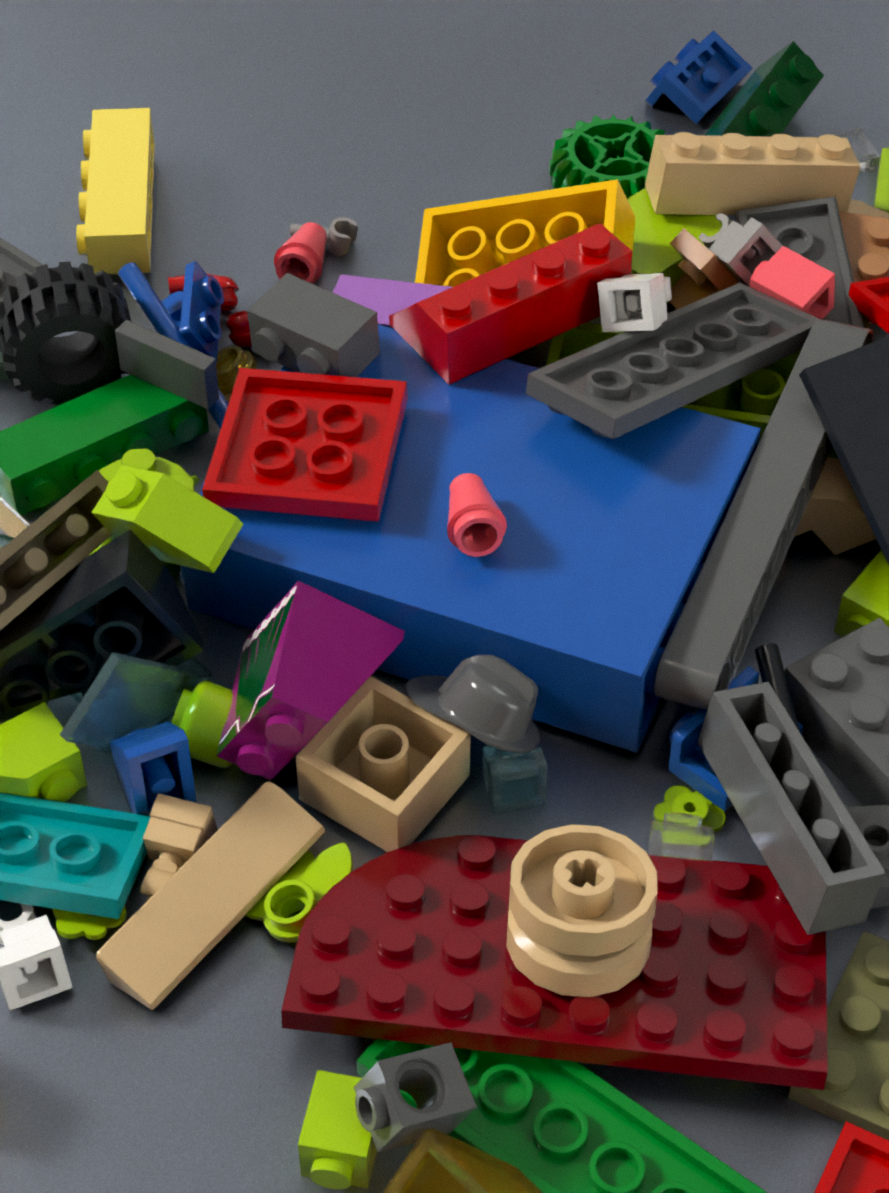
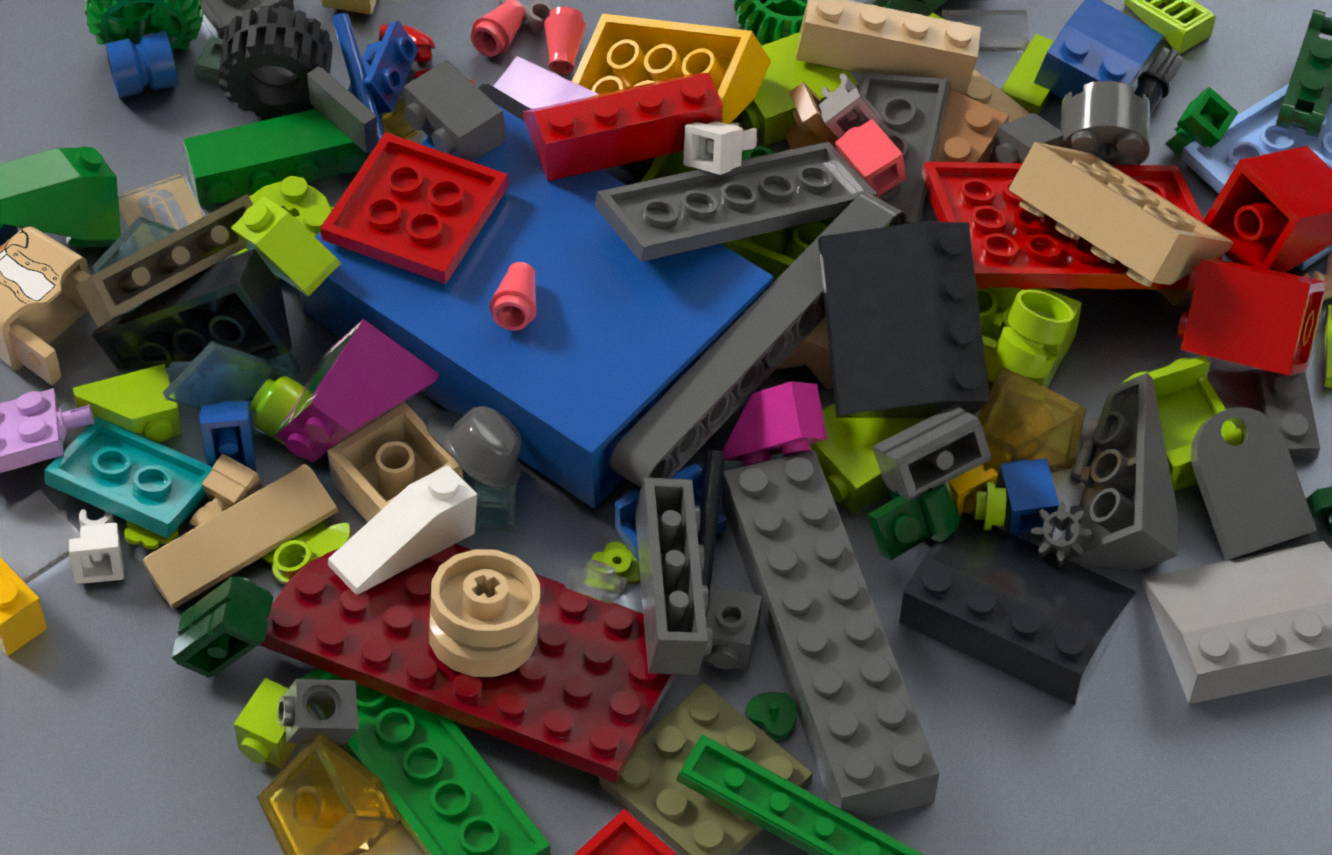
camera: 15 degrees right, 5 degrees up
none -> dark green brick [172,576,273,678]
none -> white slope [328,465,477,595]
none -> coral cone [544,7,587,74]
none -> dark pink slope [722,381,827,466]

